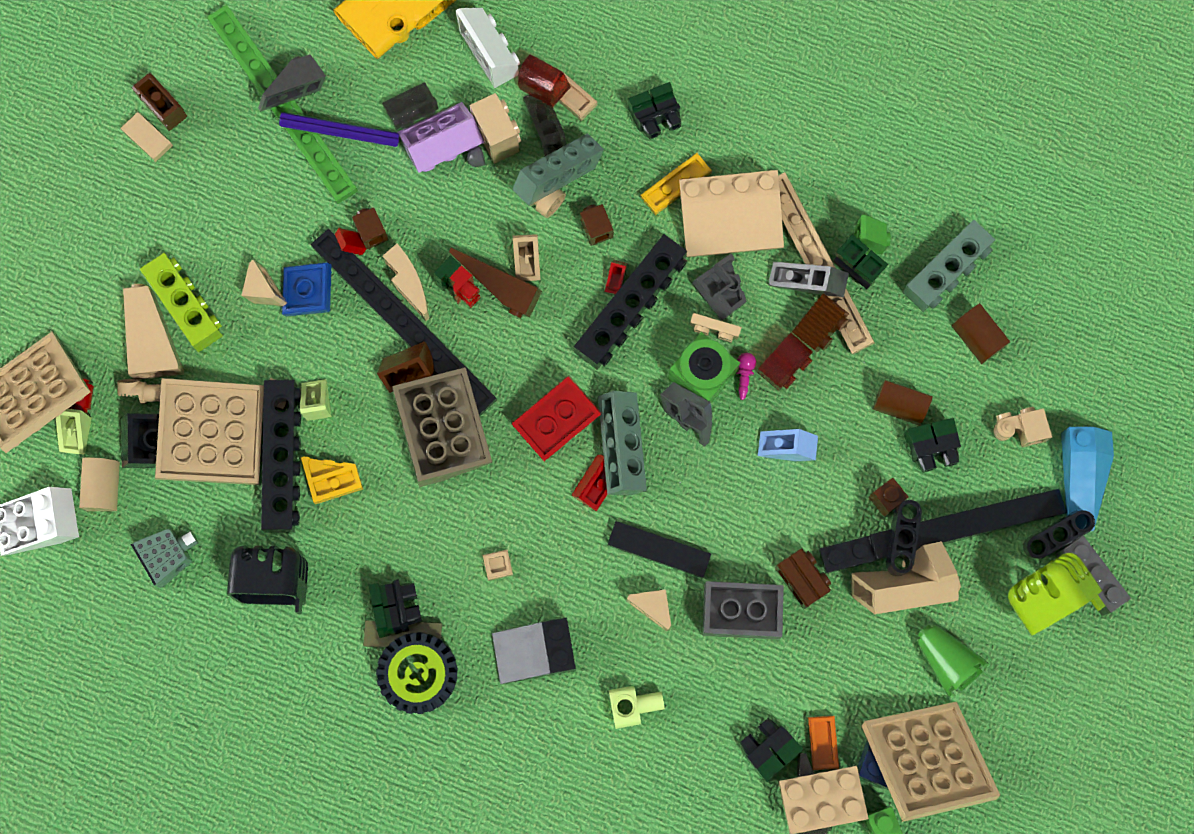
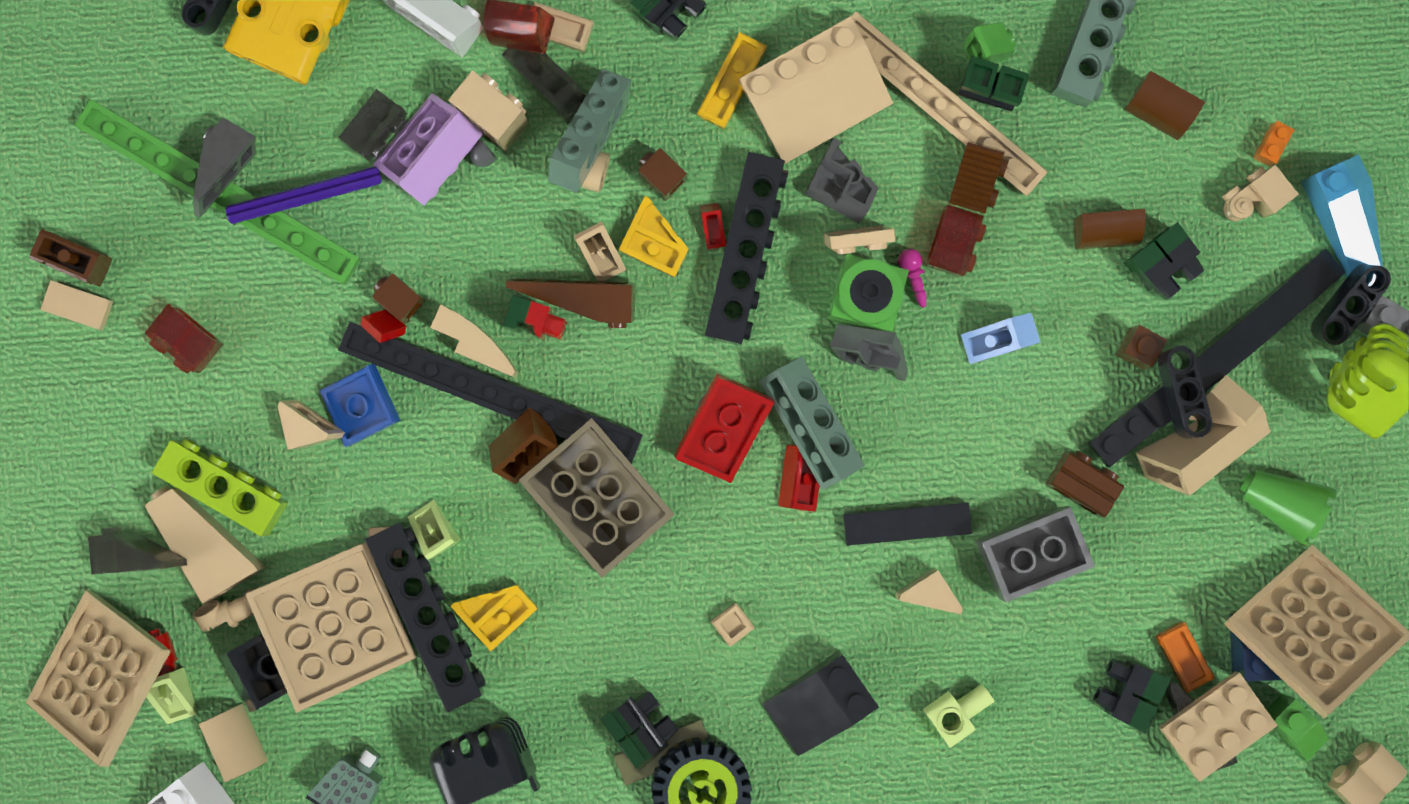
camera: 30 degrees left, 10 degrees up
flat silver slope [769,261,849,297] -> none
none -> clear smoke slope [88,527,187,575]
none -> clear red brick [145,303,224,374]
none -> yellow wing [618,196,689,278]
none -> orange piece [1253,120,1295,167]

